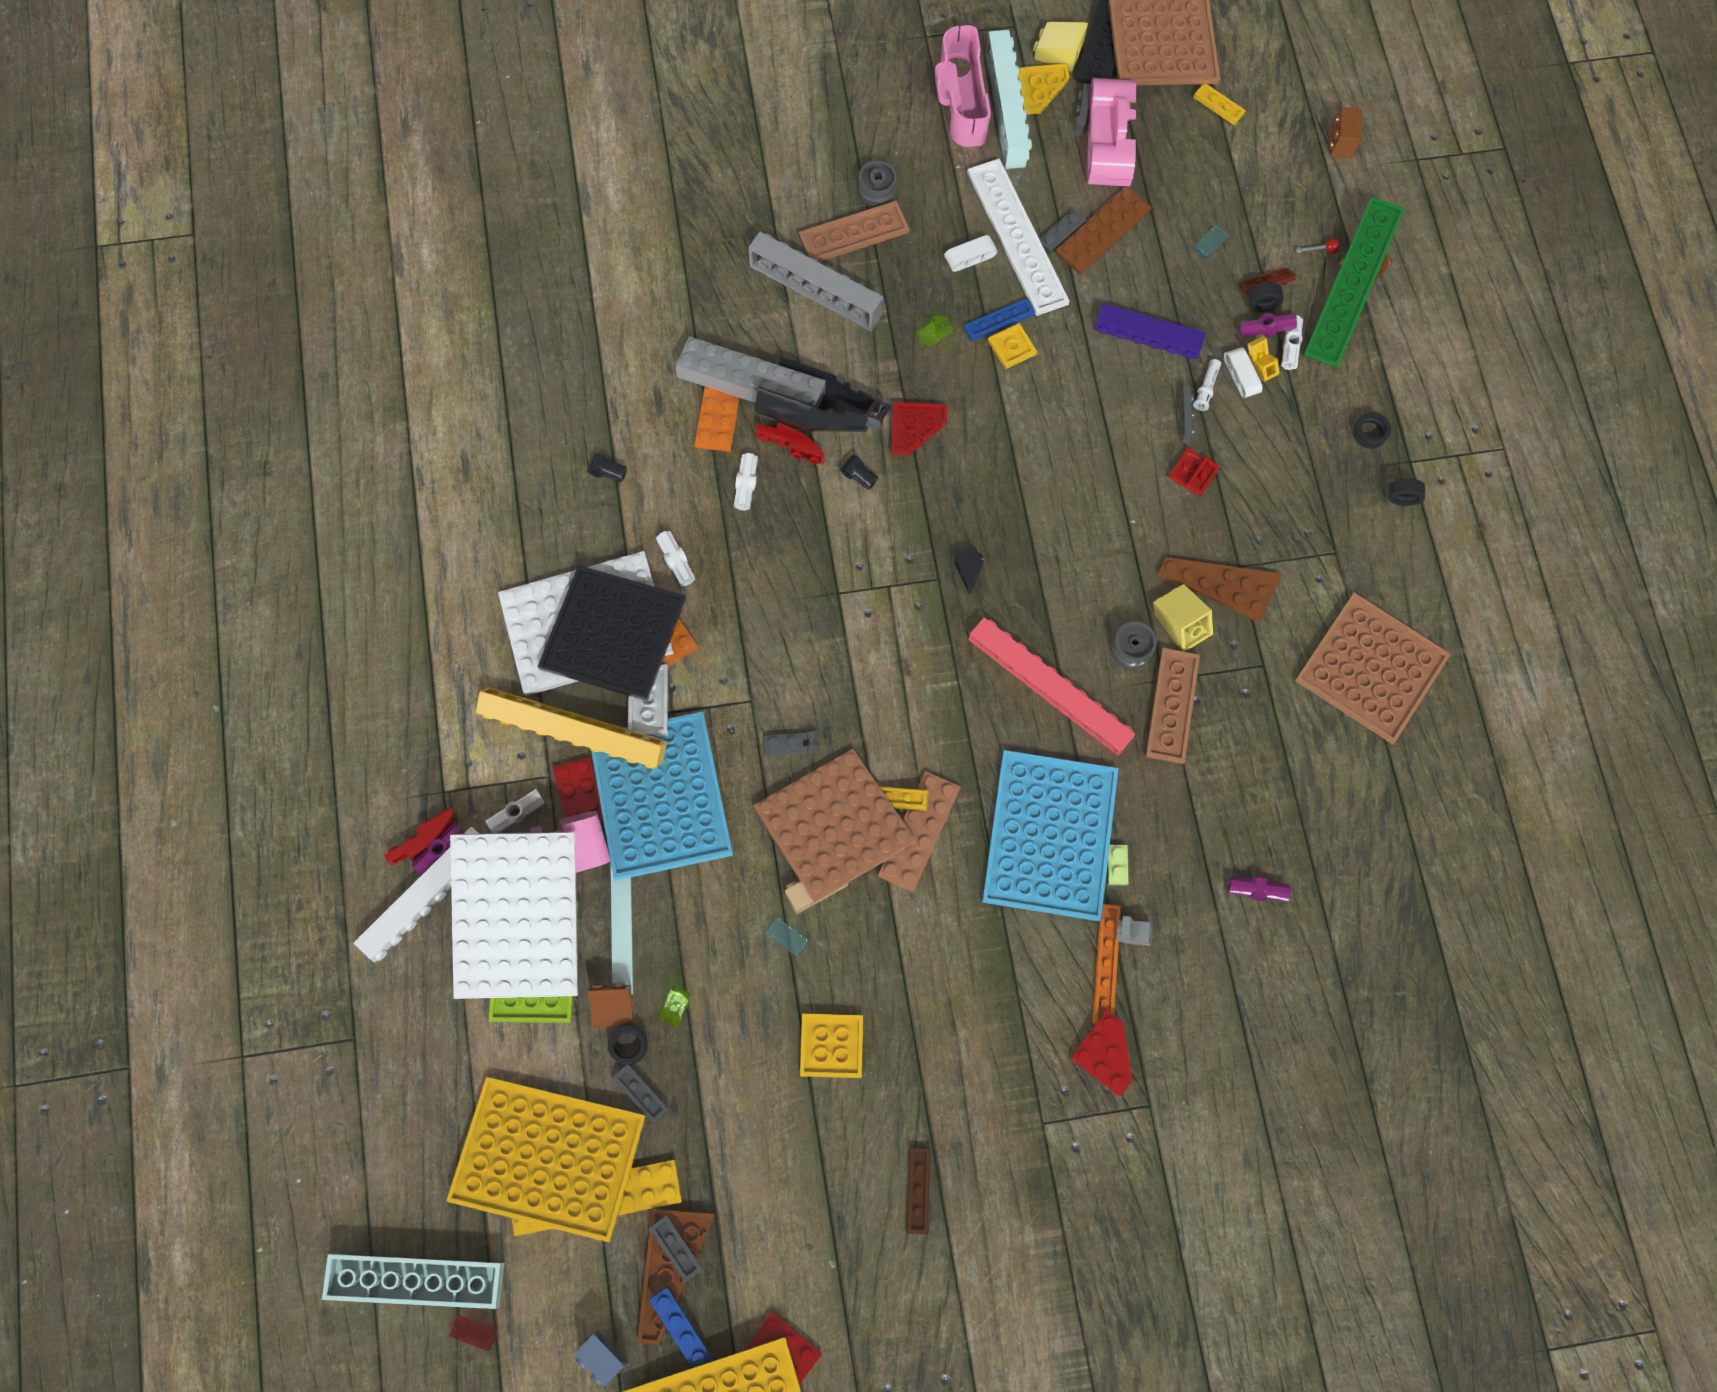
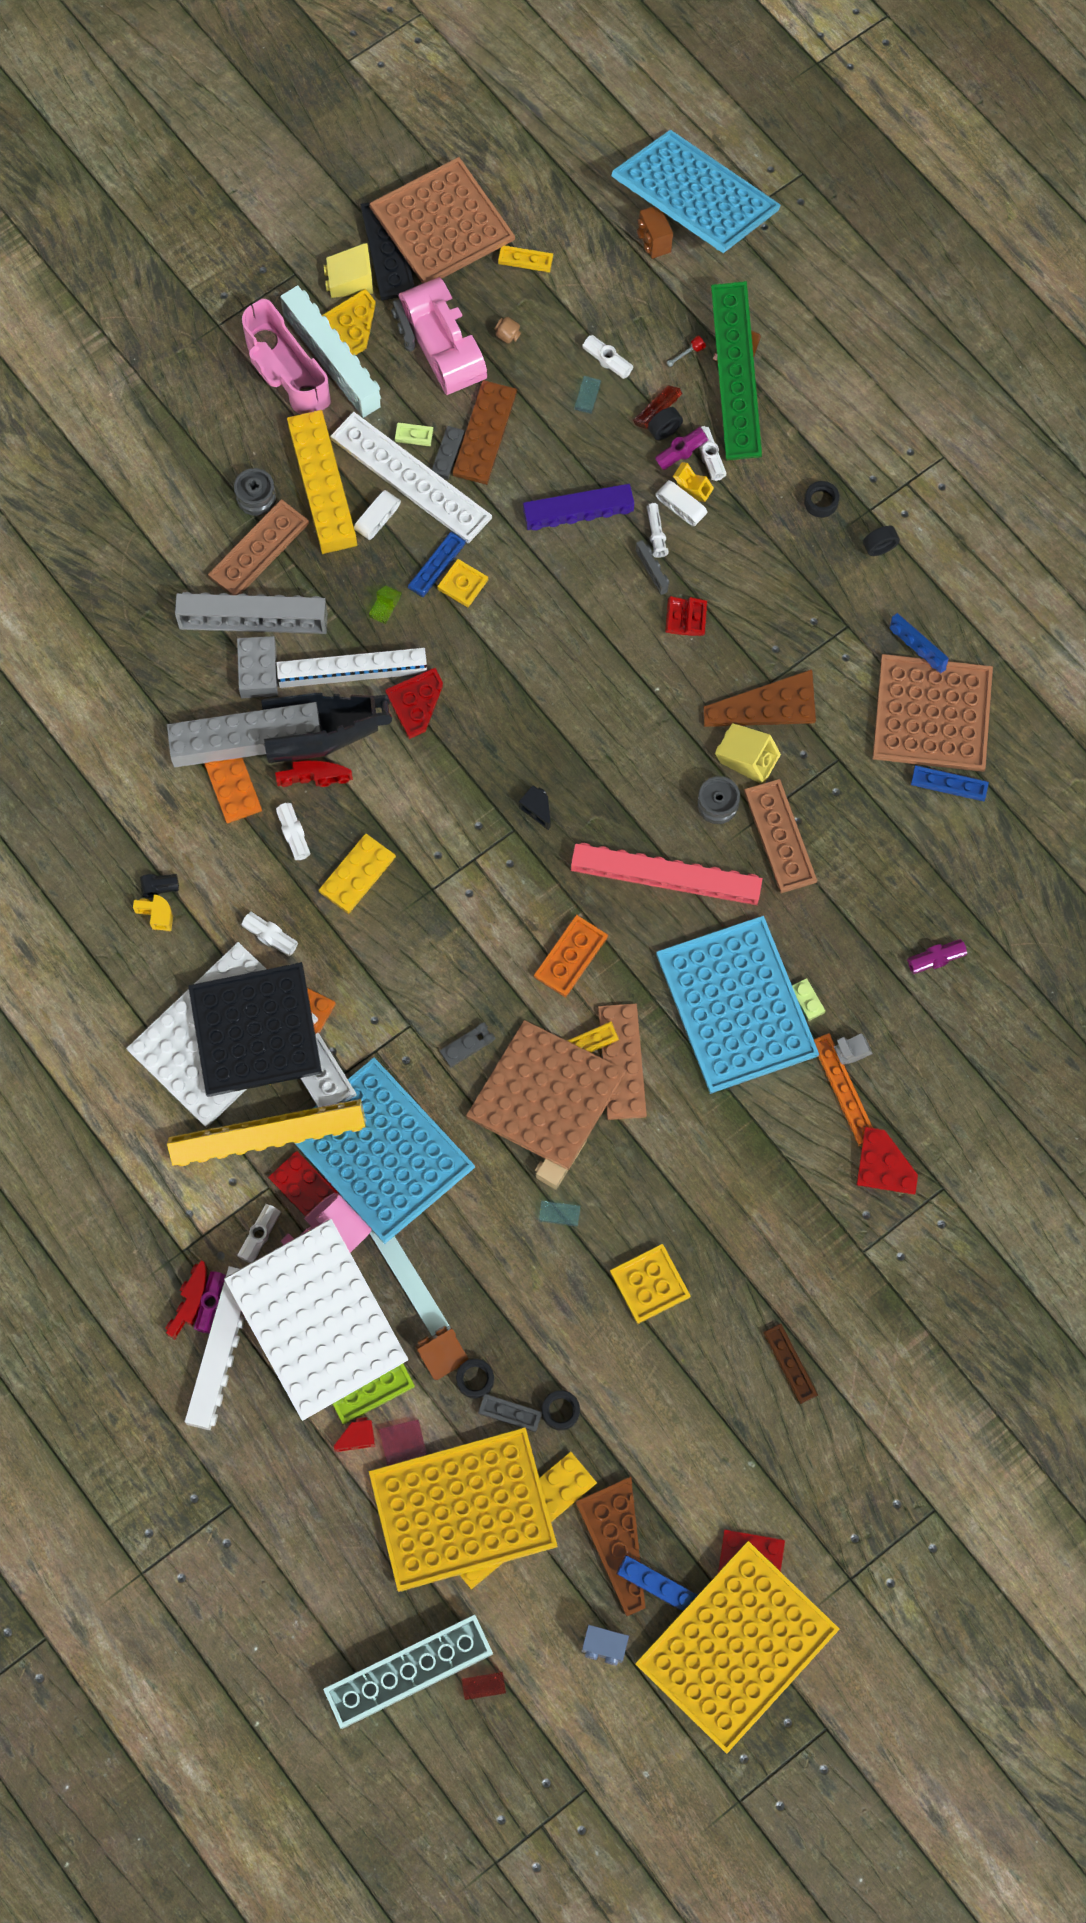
camera: 25 degrees left, 0 degrees up
dark grey plate [649,1215,703,1283] -> none
clear neon green slope [659,985,692,1028] -> none
black piece [840,455,878,490] -> none
none -> yellow brick [133,895,173,931]
none -> light grey brick [237,636,278,698]
none -> white brick [277,648,427,688]
none -> yellow brick [287,410,357,554]
none -> yellow plate [319,834,396,914]
none -> red slope [334,1417,376,1452]
none -> clear pink tile [379,1419,427,1466]
none -> yellowish green plate [395,423,433,446]
none -> medium nougat head [494,317,521,344]
none -> orange plate [534,915,608,998]
none -> black tyre [542,1390,580,1430]
none -> white piece [582,335,633,379]
none -> medium azure plate [611,130,781,253]
none -> blue plate [889,613,949,674]
none -> blue plate [911,765,989,802]

